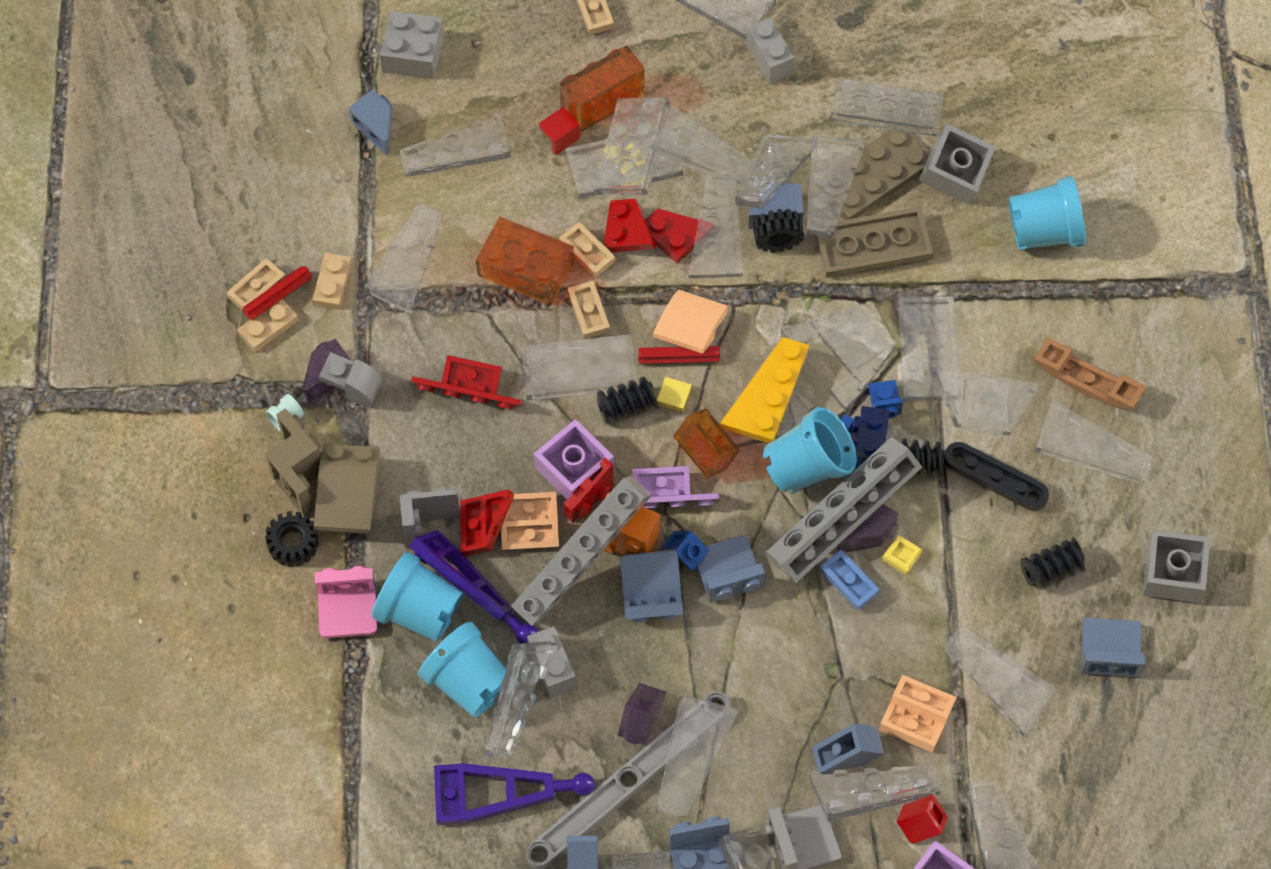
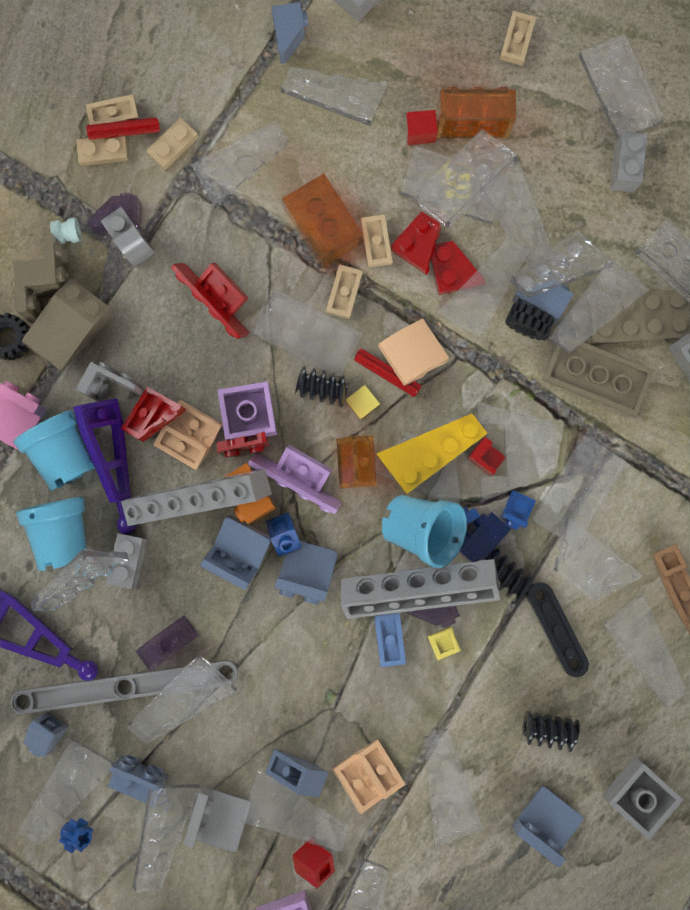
camera: 30 degrees right, 20 degrees up
none -> red panel [467,437,505,477]

